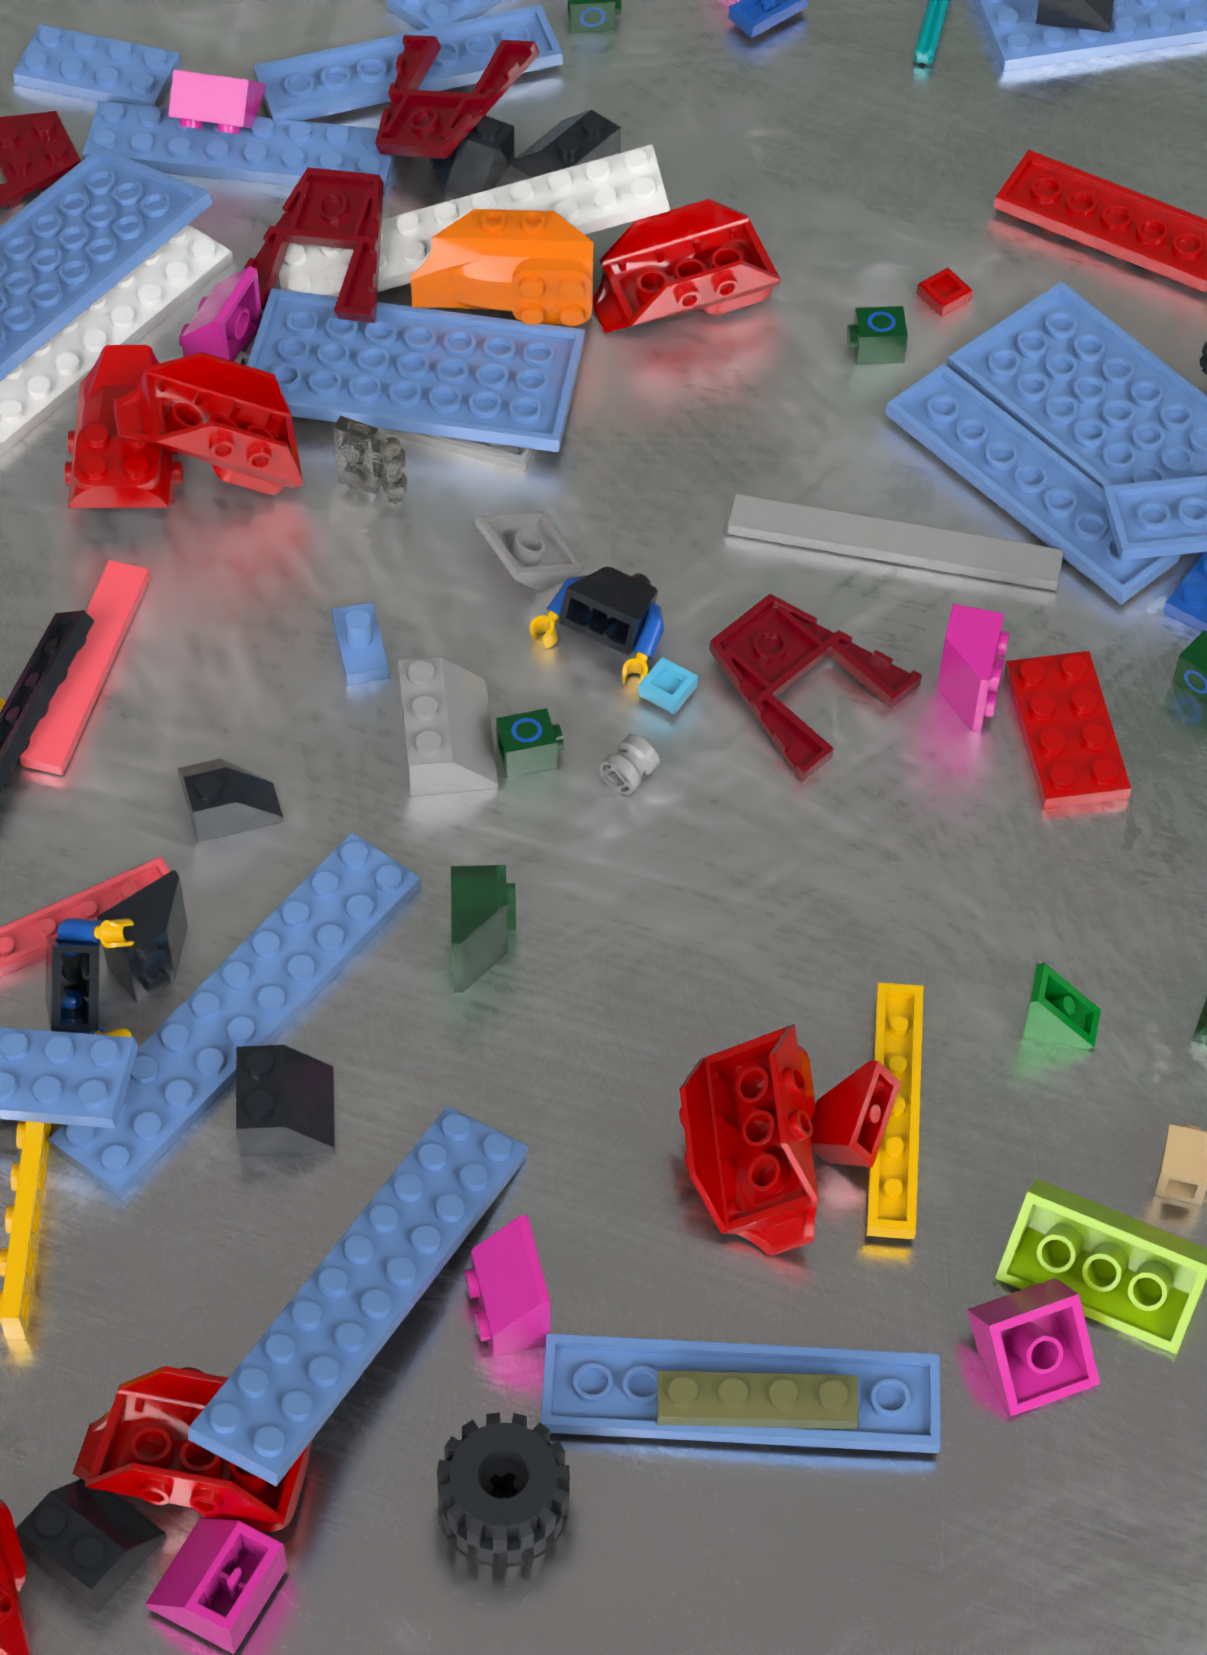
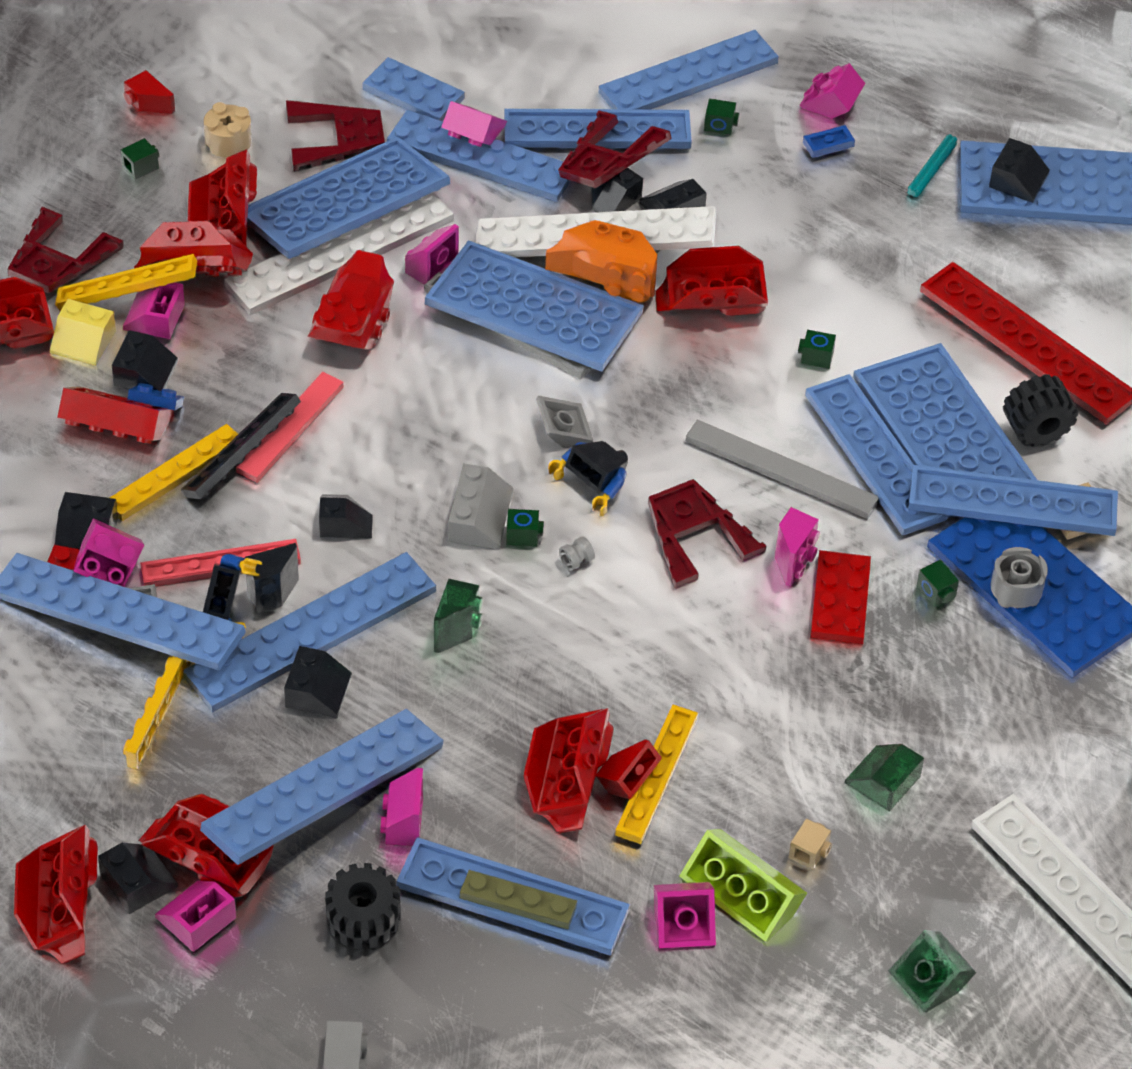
camera: 15 degrees right, 5 degrees down
red slope [114,352,304,495] -> none
dark red wing [242,167,384,323] -> none
medium blue tile [331,602,390,686] -> none
clear smoke plate [333,416,407,504] -> none
medium azure plate [638,657,698,714] -> none
red tile [916,267,973,317] -> none
green slope [1023,961,1101,1050] -> none

